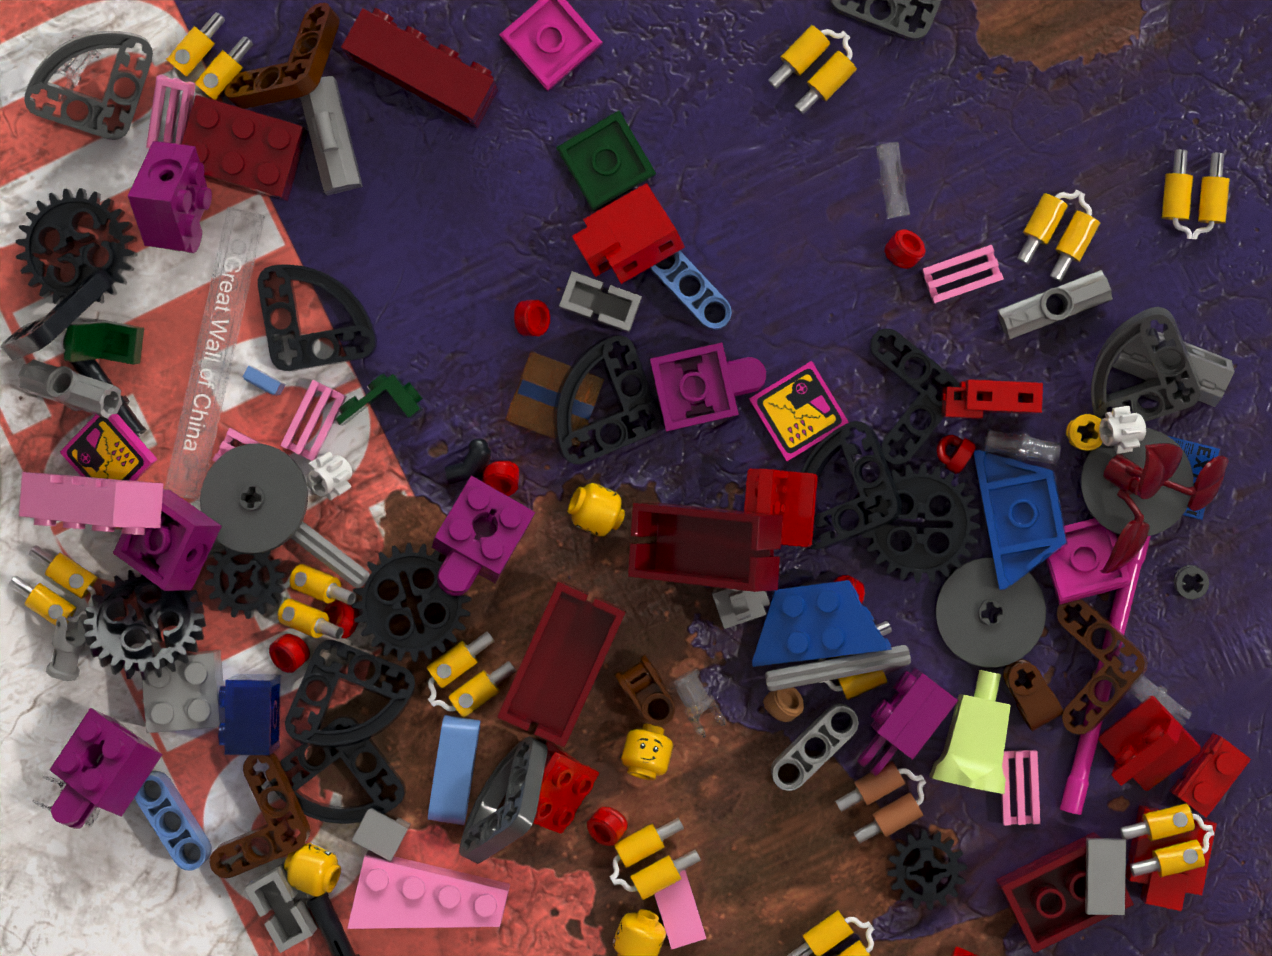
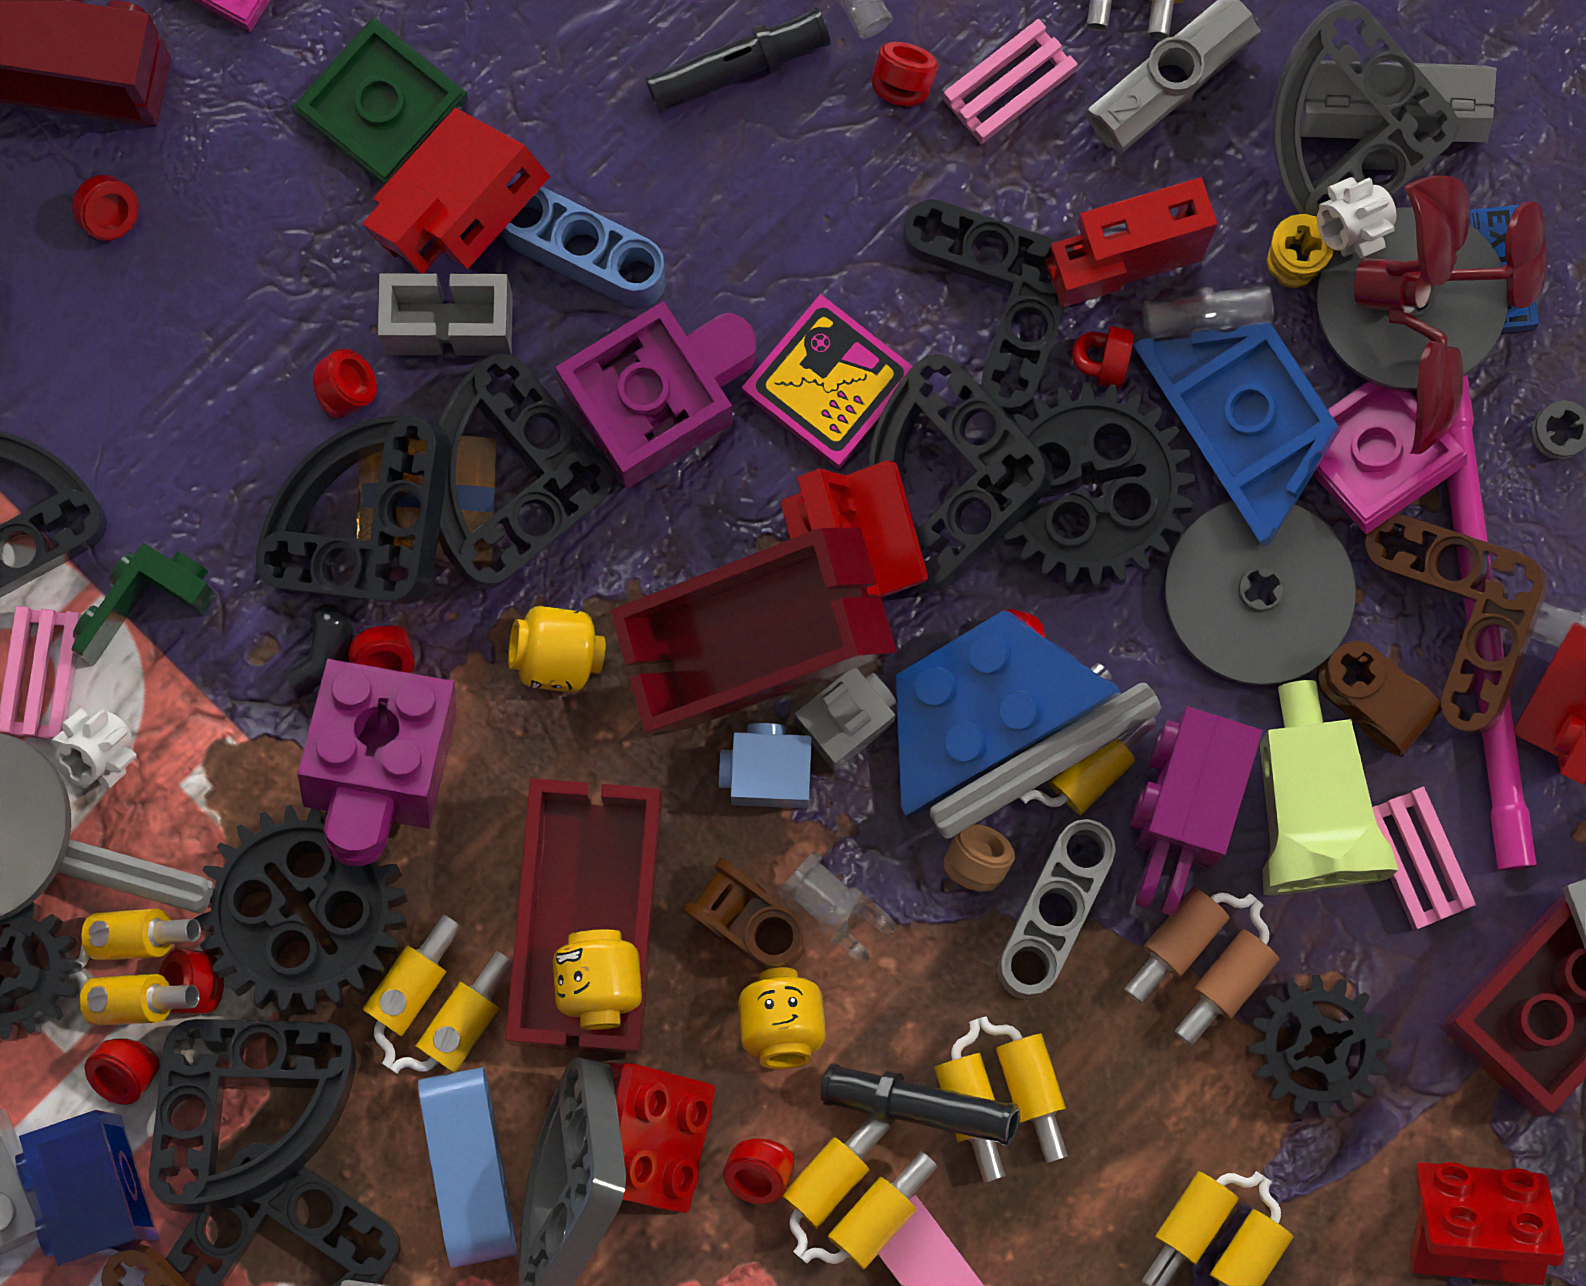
camera: 20 degrees left, 10 degrees down
none -> red tile [72,175,139,241]
none -> black beam [256,415,450,604]
none -> yellow head [553,929,642,1030]
none -> black pin [645,7,831,113]
none -> light blue brick [719,723,812,809]
none -> black pin [821,1063,1020,1146]
none -> yellow piece [934,1016,1068,1183]

